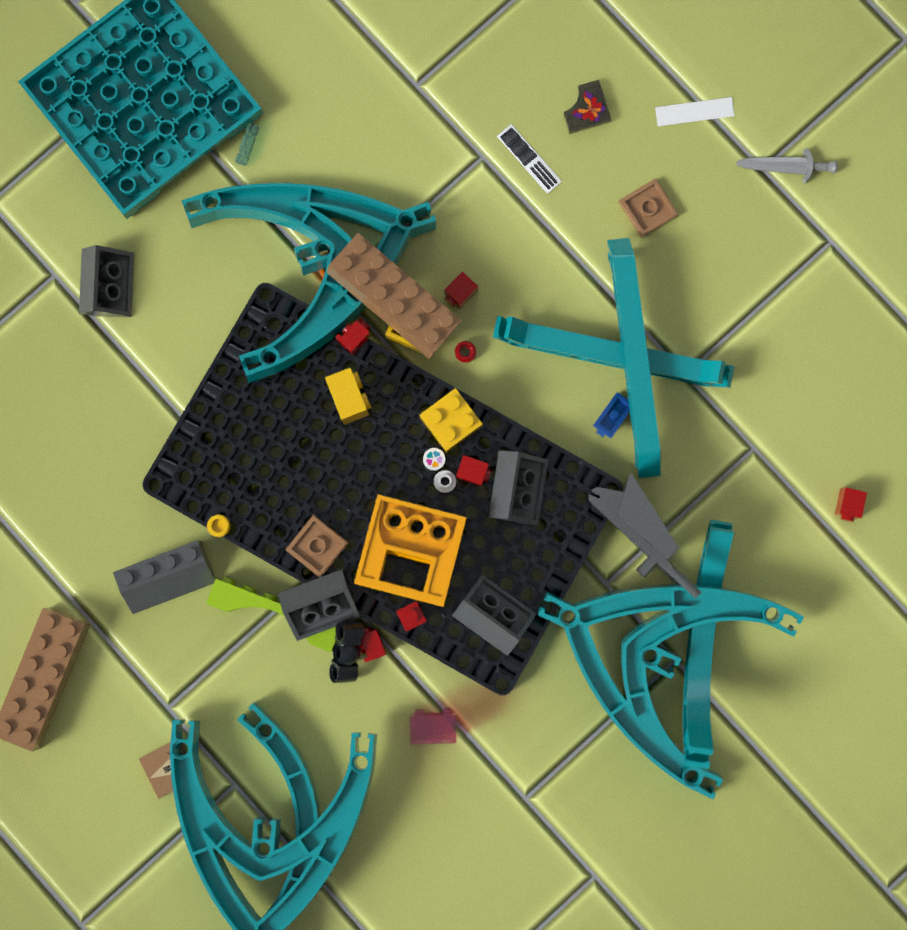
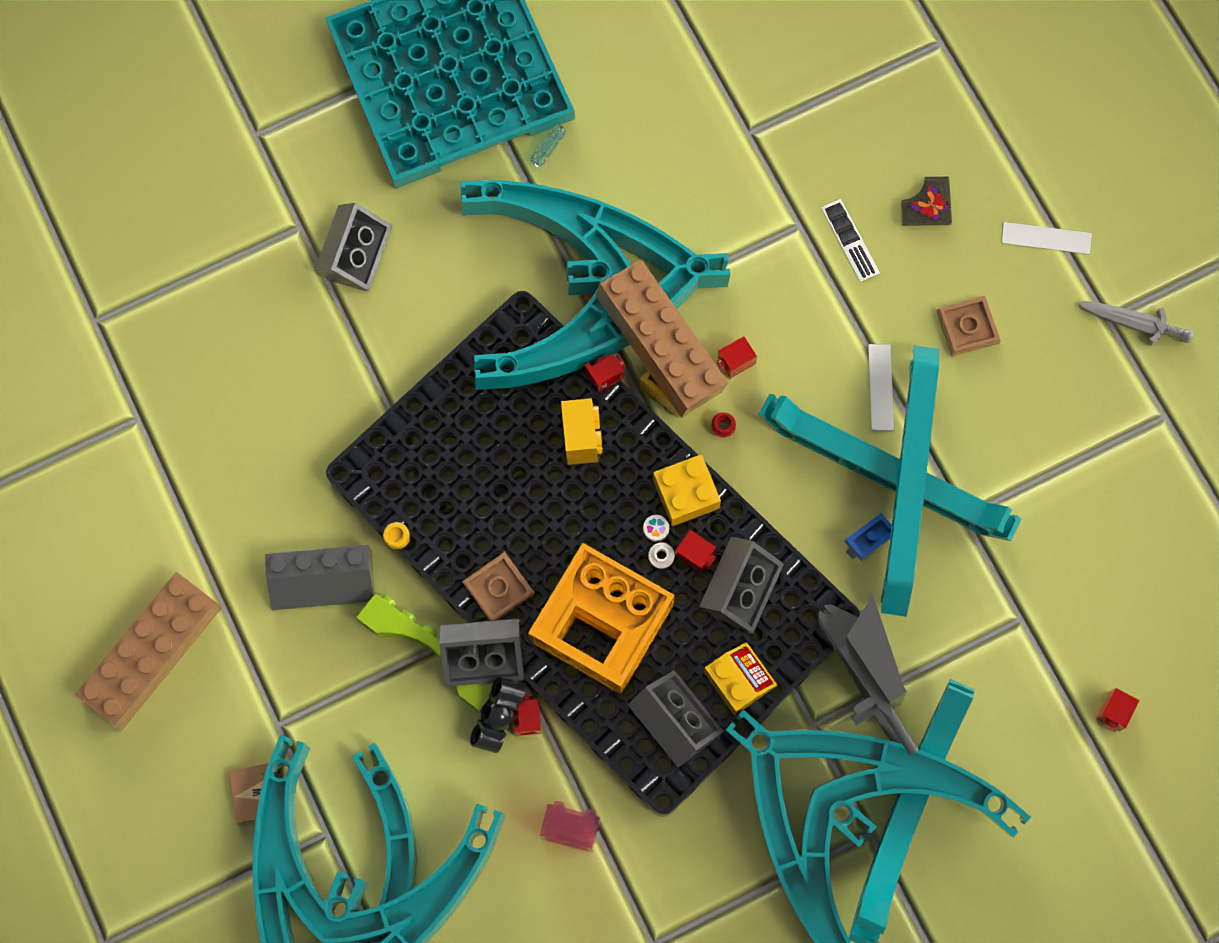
camera: 15 degrees right, 10 degrees down
red brick [396,601,427,632] -> none
none -> yellow slope [704,642,777,716]
none -> white sticker [868,344,894,430]

